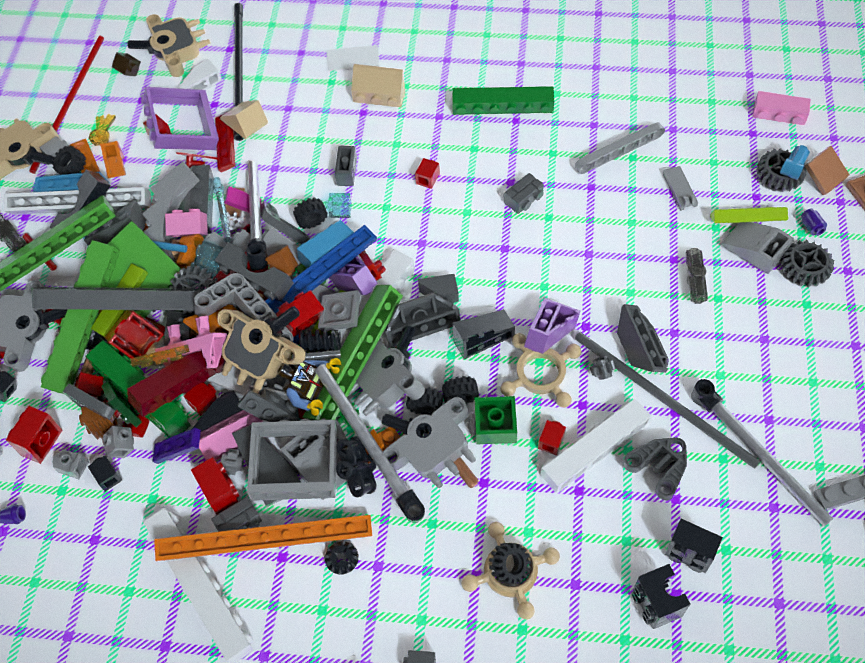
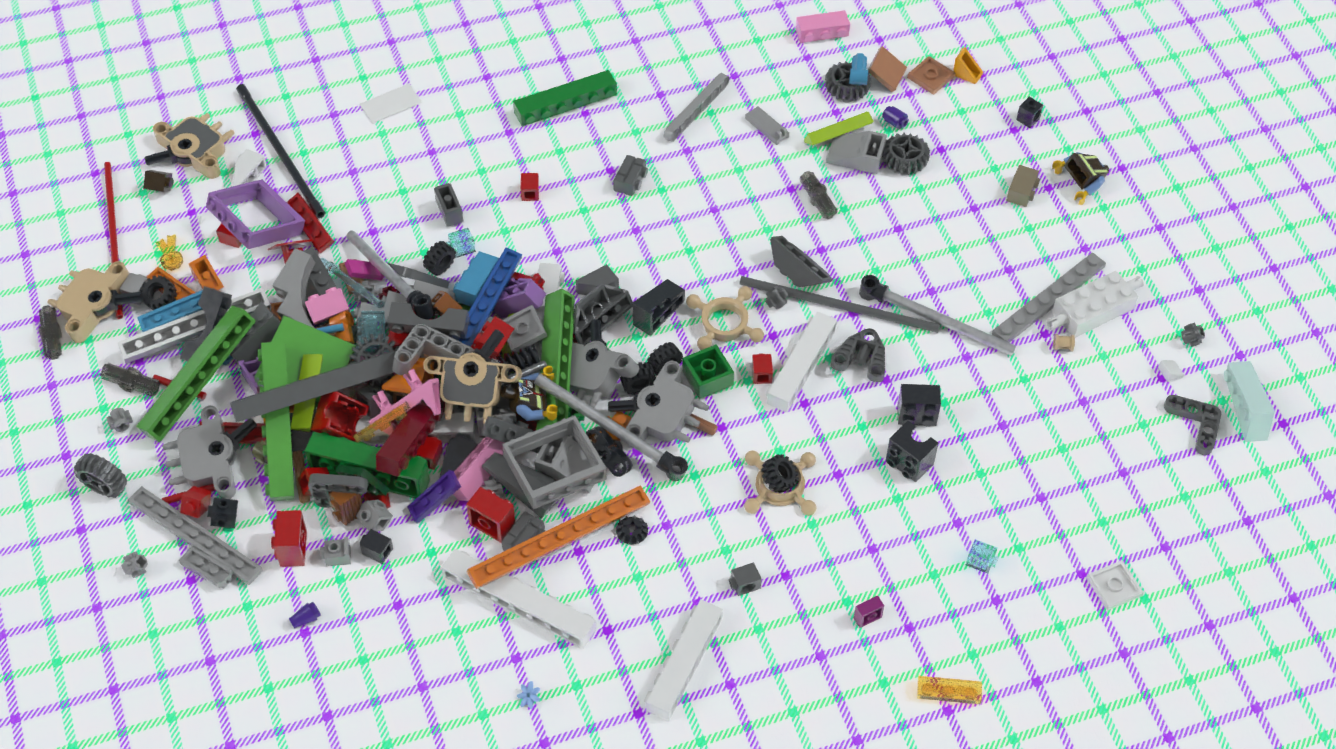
camera: 30 degrees left, 5 degrees down
tan slope [220,100,268,139] -> none
tan slope [351,64,405,108] -> none
medium lavender wedge [524,298,581,354] -> none

